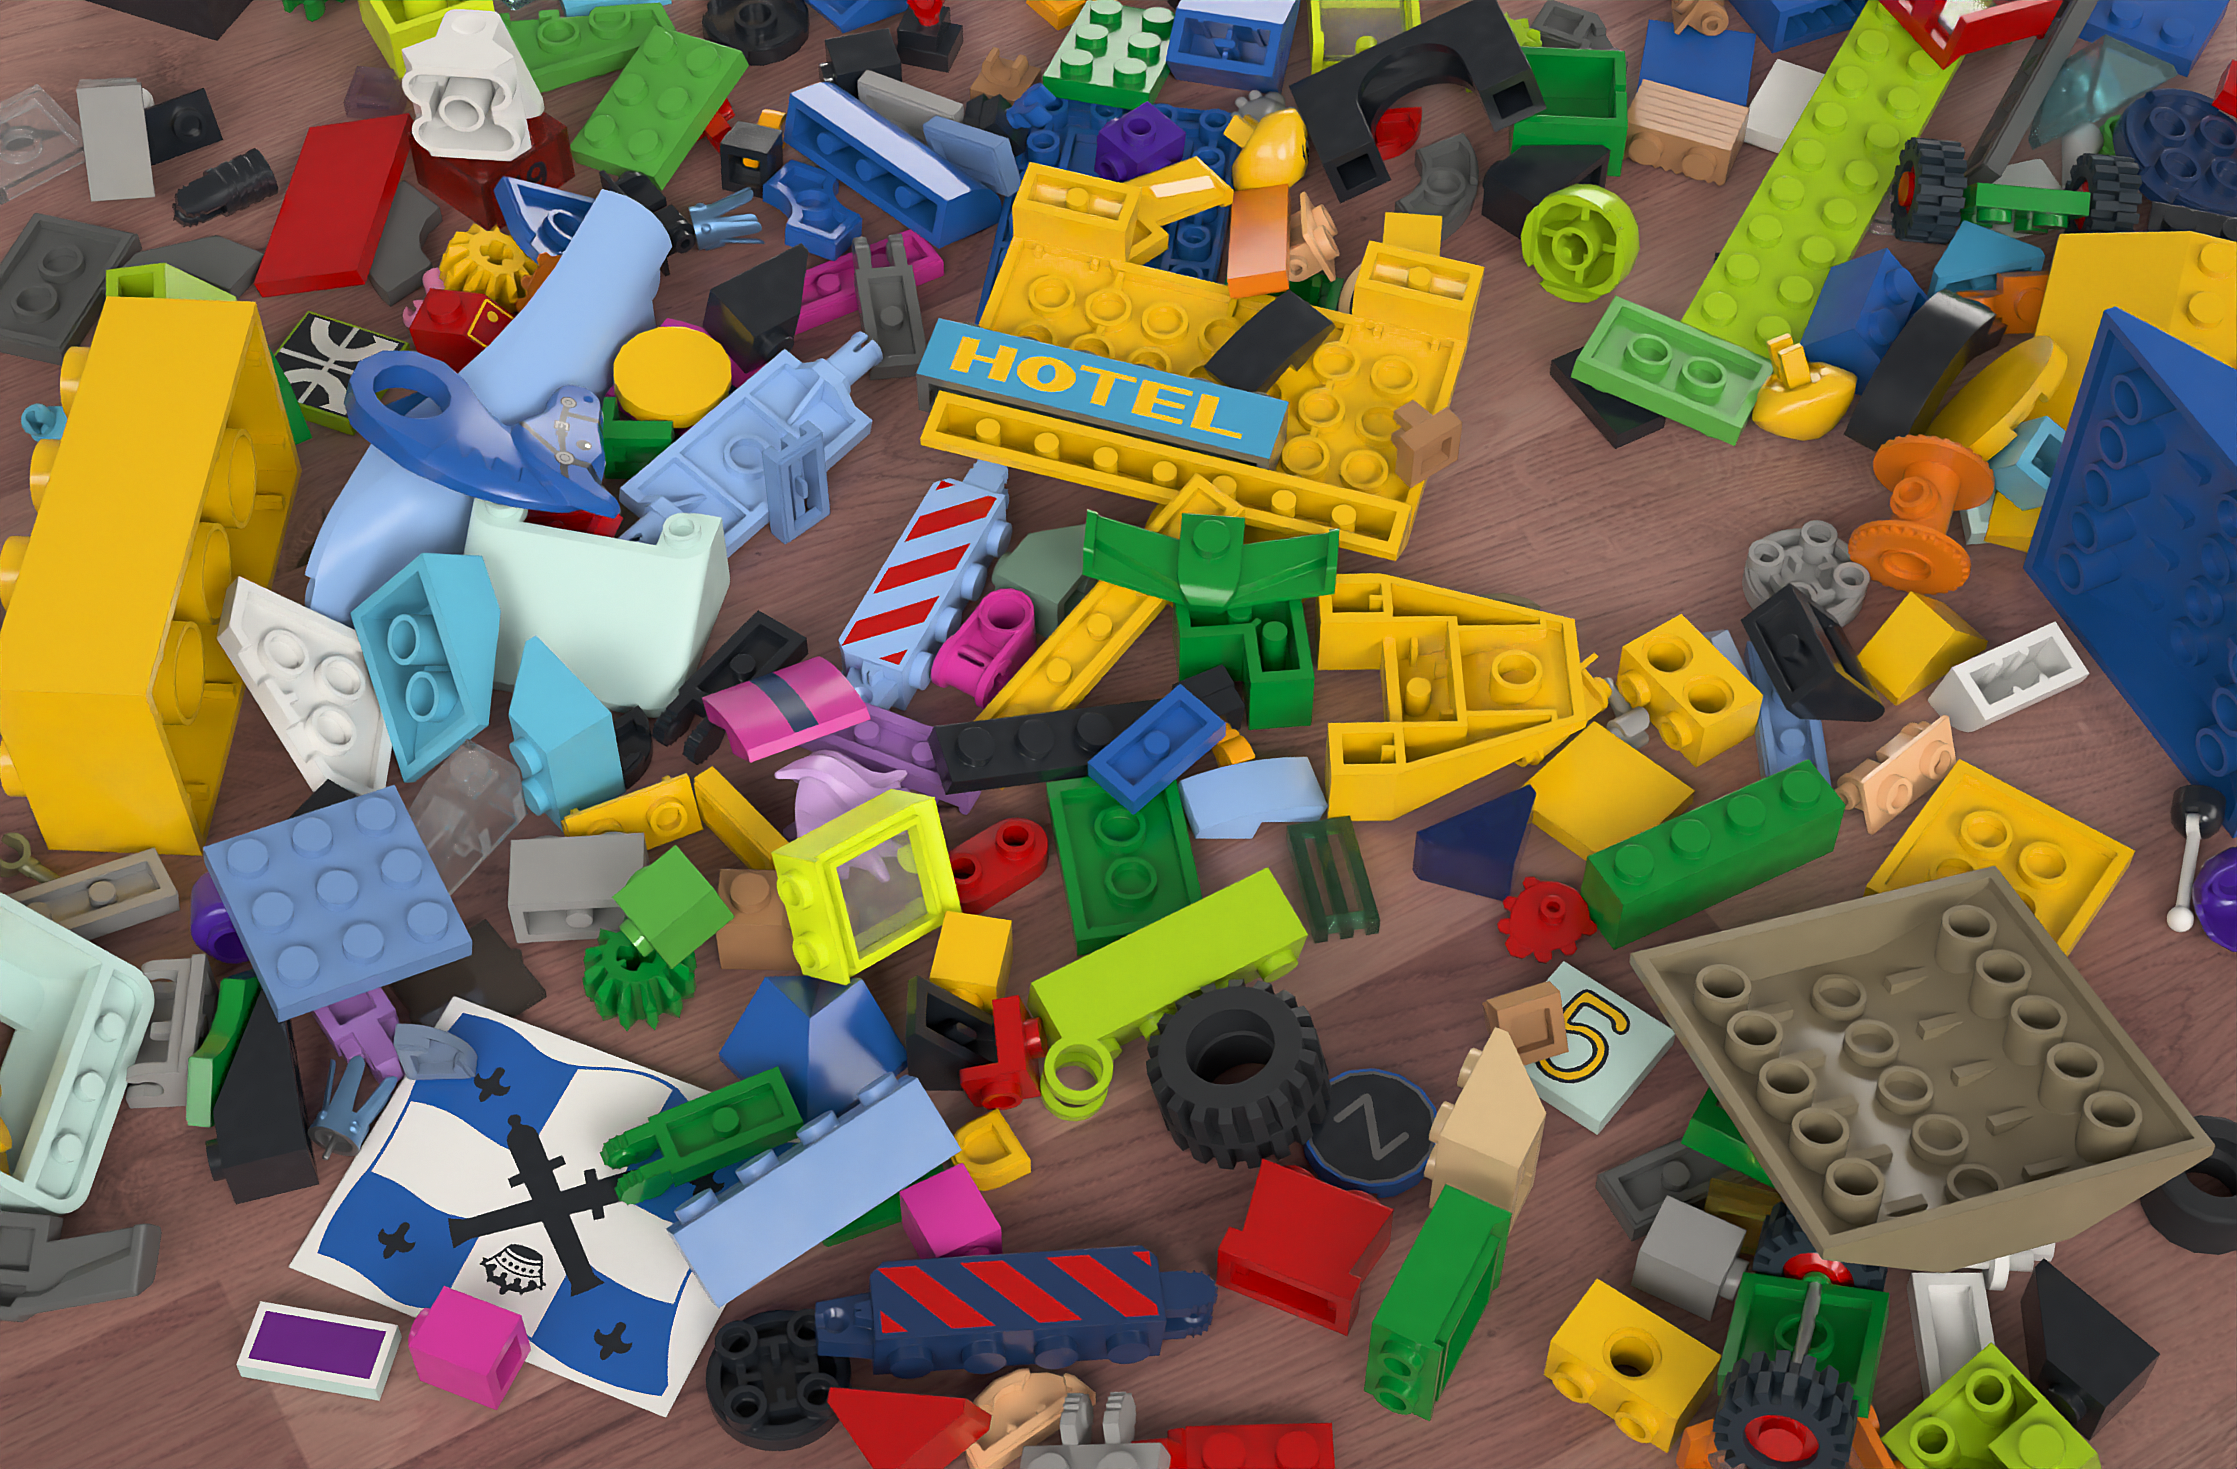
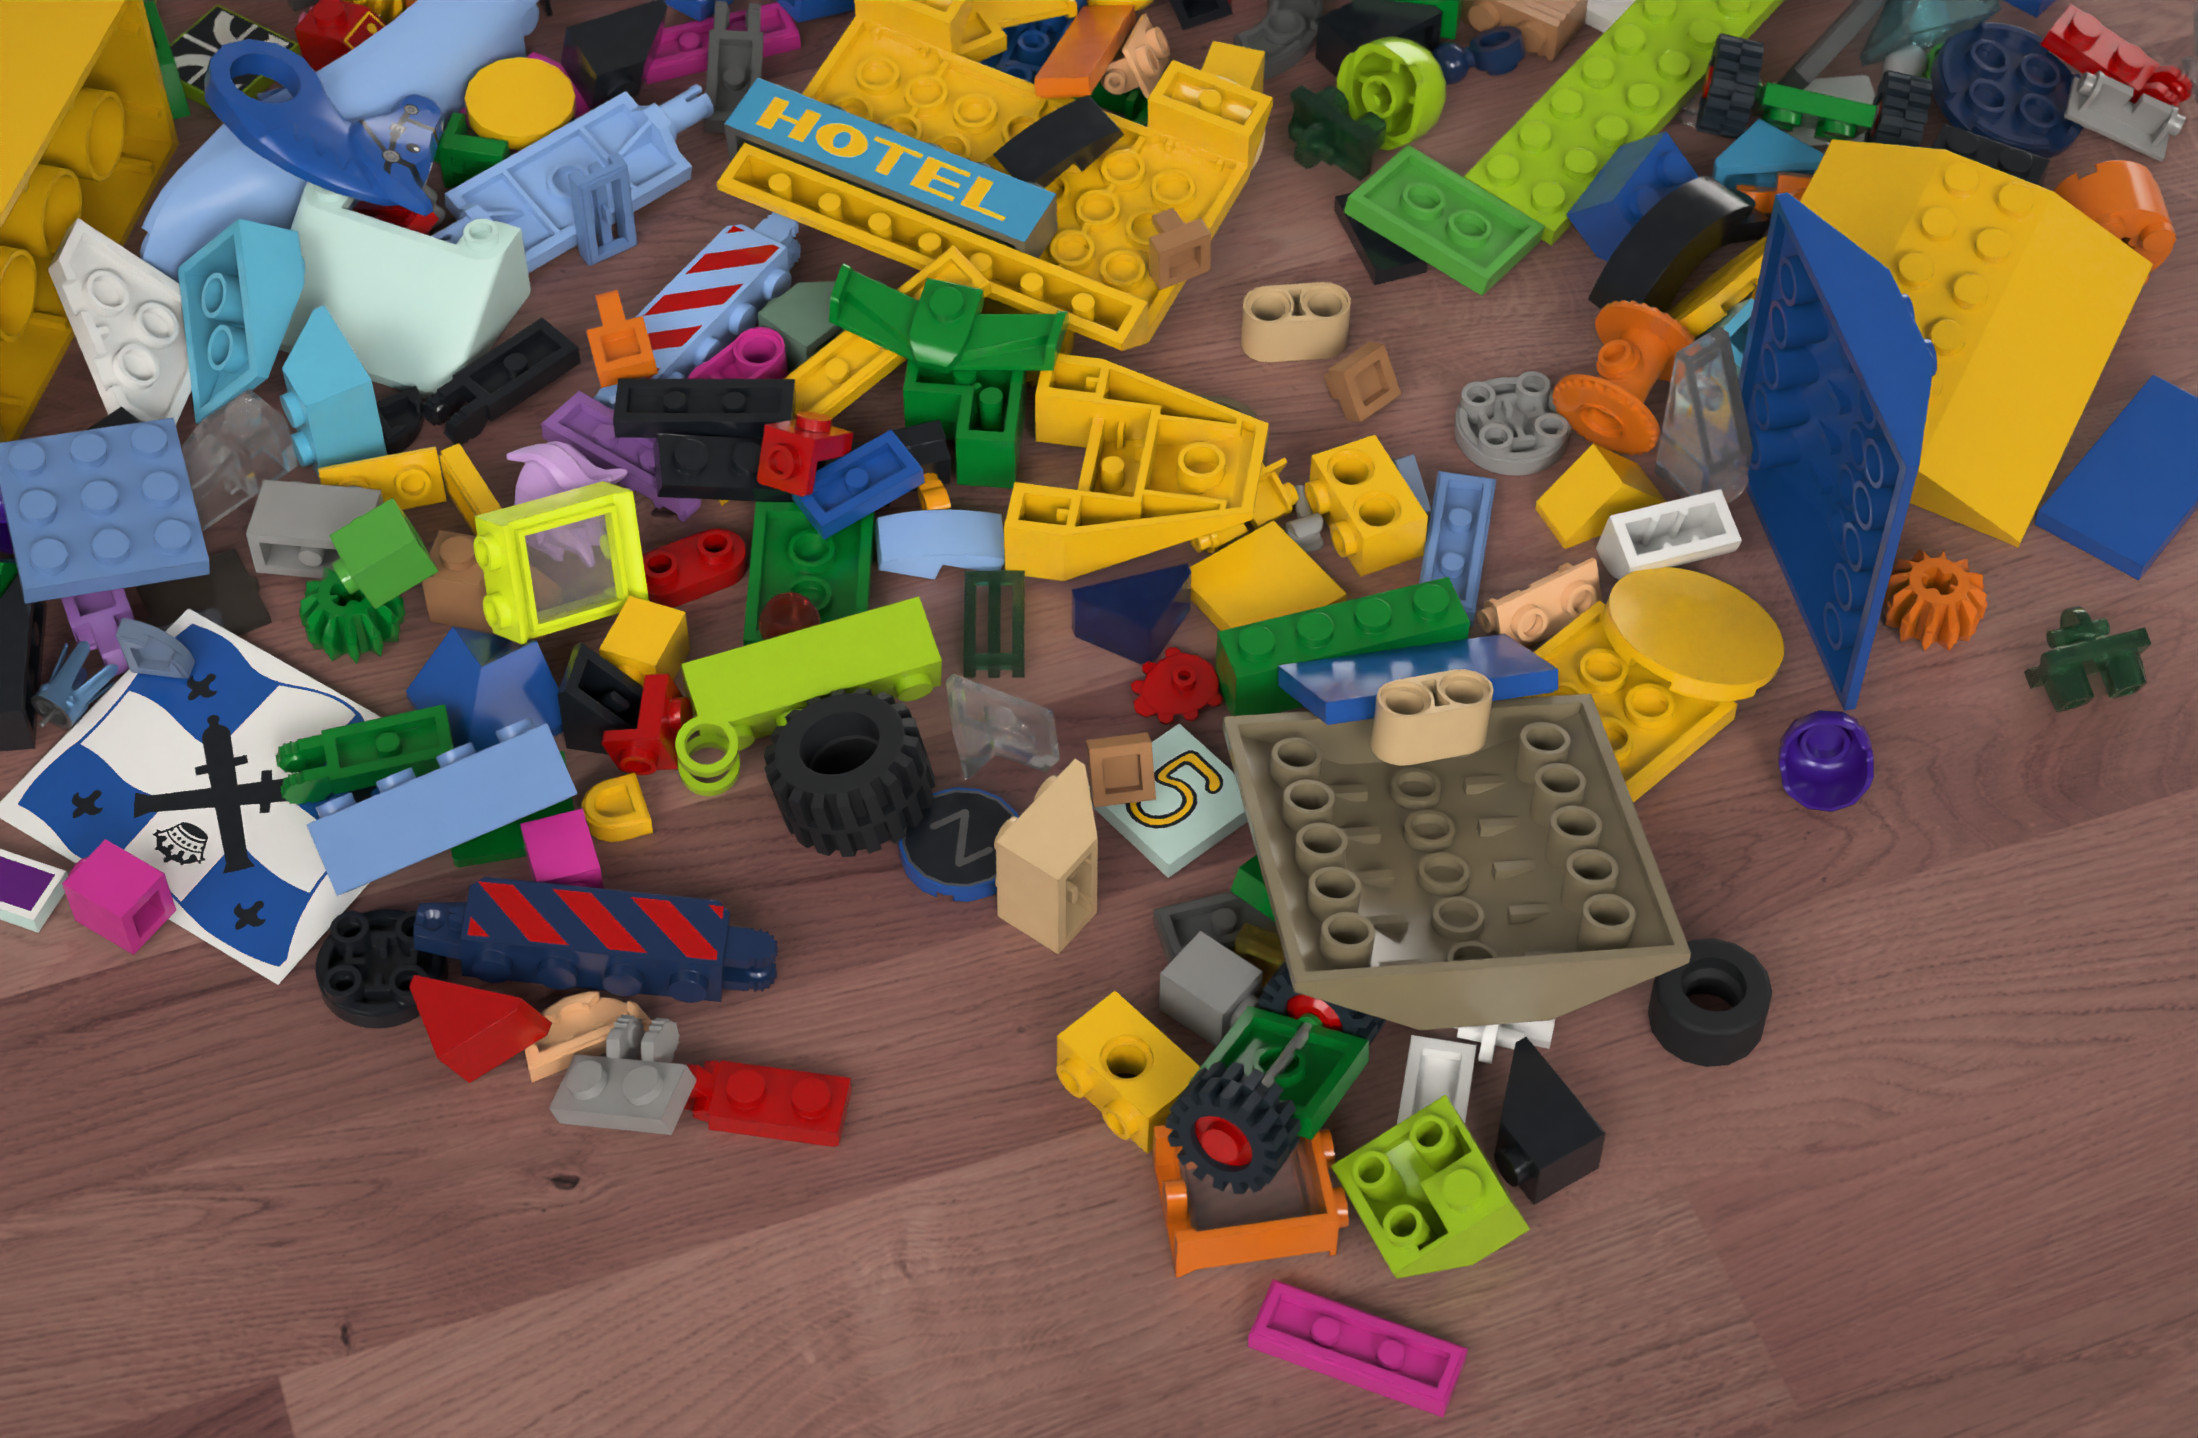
camera: 10 degrees right, 0 degrees up
dark pink slope [702,656,871,763] -> none
red hips [1216,1158,1394,1336] -> none
green window [1364,1184,1512,1421] -> none
black tile [1741,583,1885,722] -> none
yellow piece [1752,333,1858,441] -> none
hinge [2167,785,2227,932] -> none
none -> orange plate [586,290,658,388]
none -> black plate [613,379,796,438]
none -> red bracket [757,412,854,497]
none -> clear red plate [759,592,821,640]
none -> clear slope [946,674,1060,779]
none -> tan beam [1241,282,1351,363]
none -> blue tile [1278,634,1558,725]
none -> clear green hips [1288,84,1386,181]
none -> medium nougat tile [1324,341,1401,422]
none -> tan beam [1371,669,1494,766]
none -> dark blue plate [1431,26,1526,85]
none -> yellow tile [1602,567,1784,702]
none -> clear slope [1655,326,1753,503]

